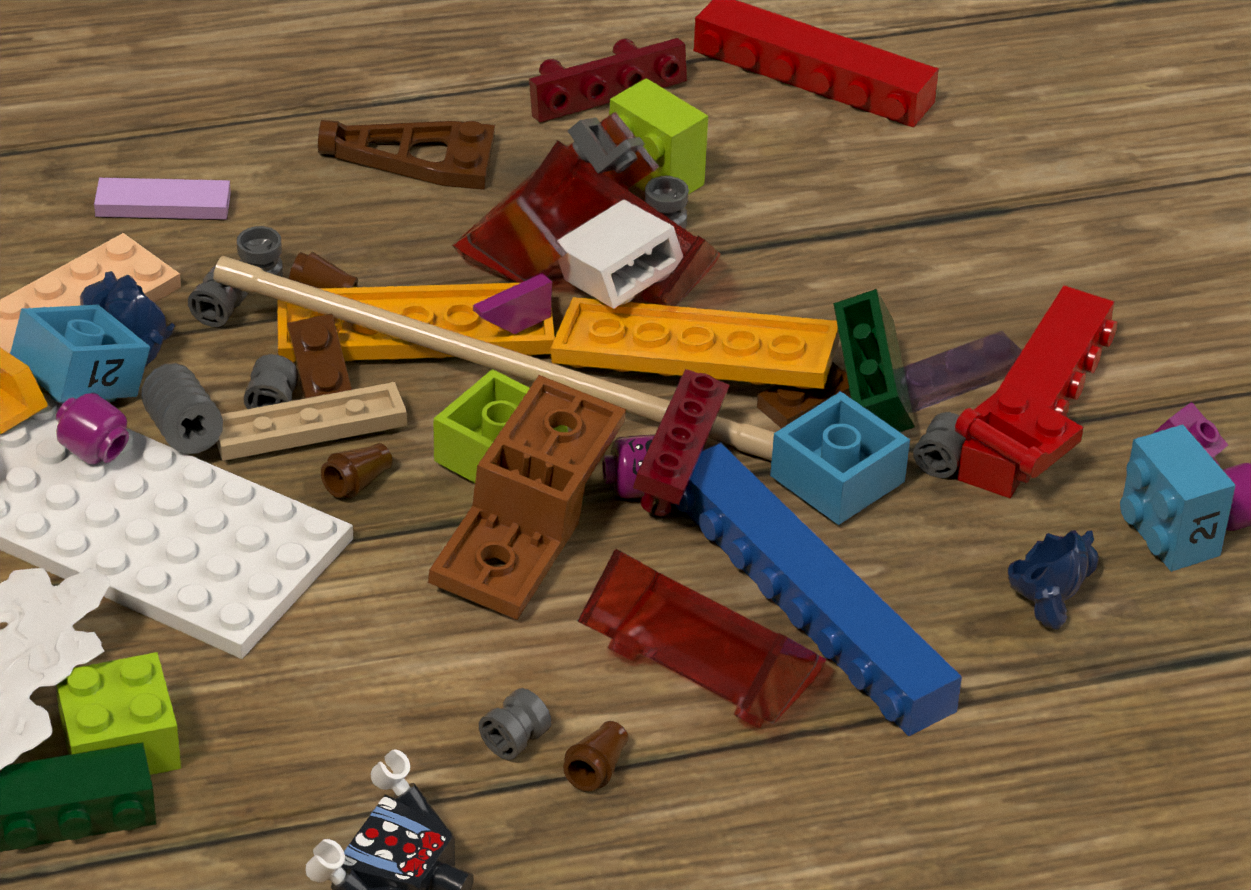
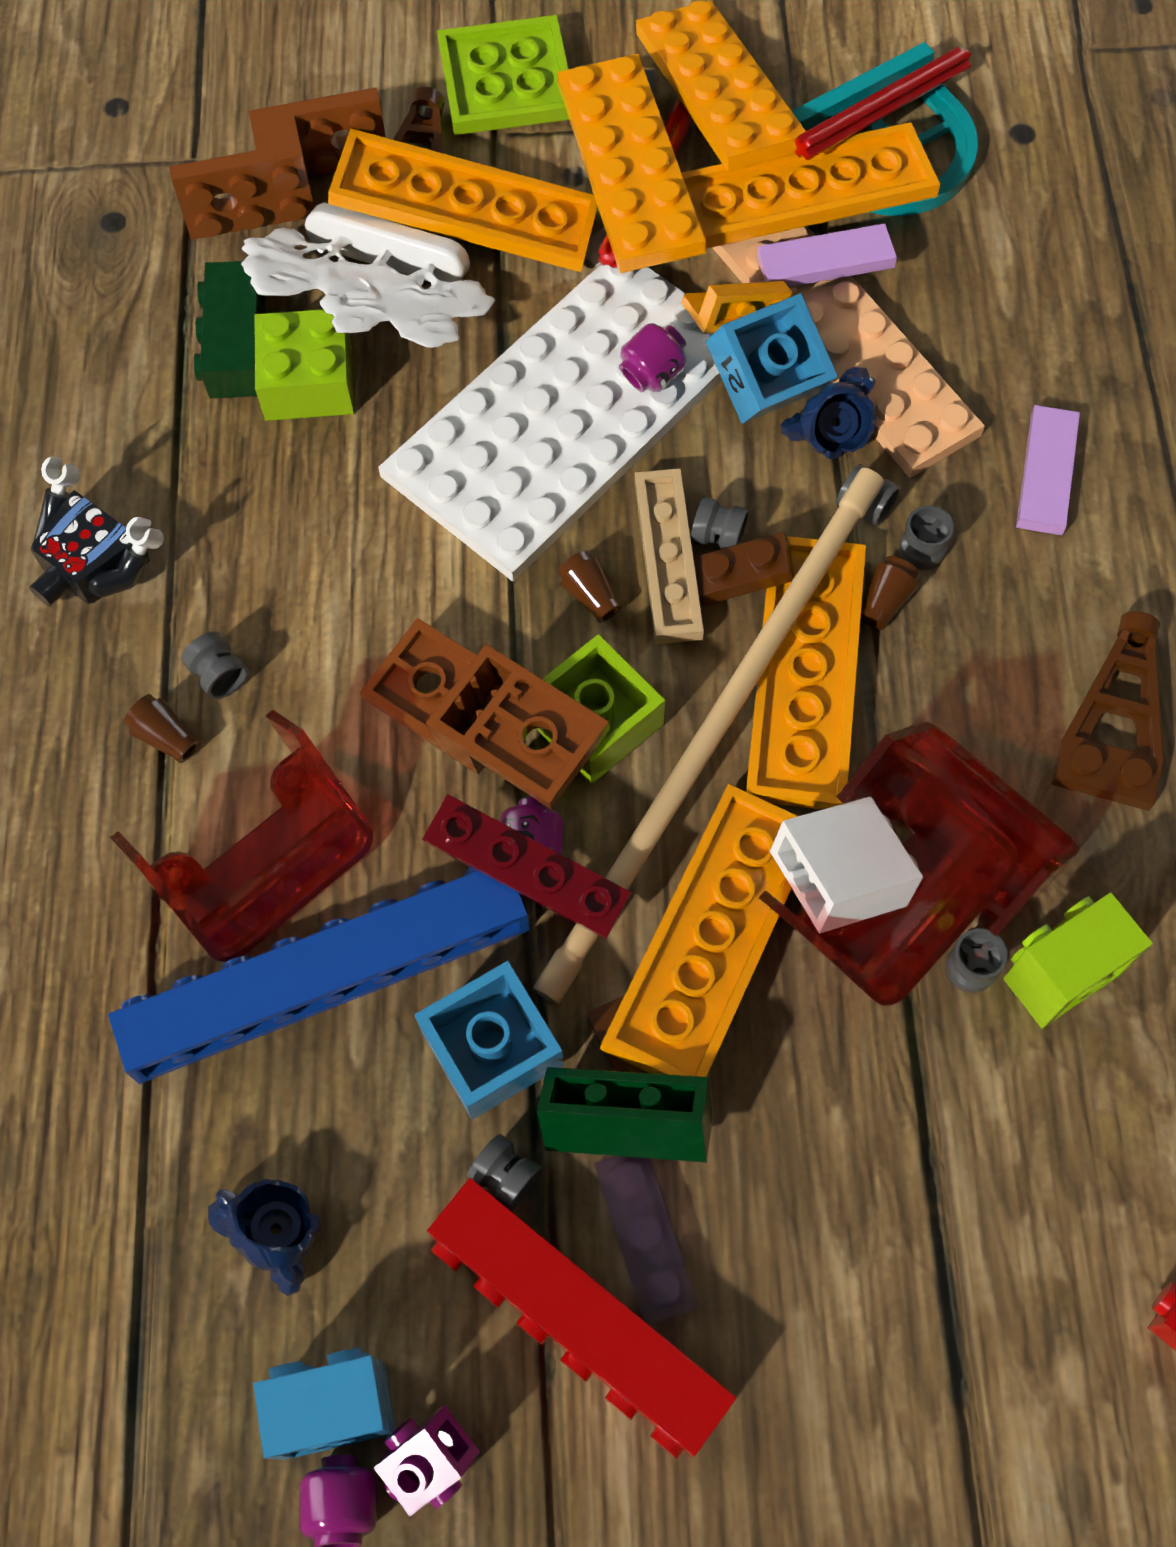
camera: 105 degrees right, 25 degrees up
dark grey piece [142,363,223,454] -> none
magenta tile [473,274,552,334] -> none
dark grey bracket [567,117,645,174] -> none
red plate [955,383,1084,478] -> none

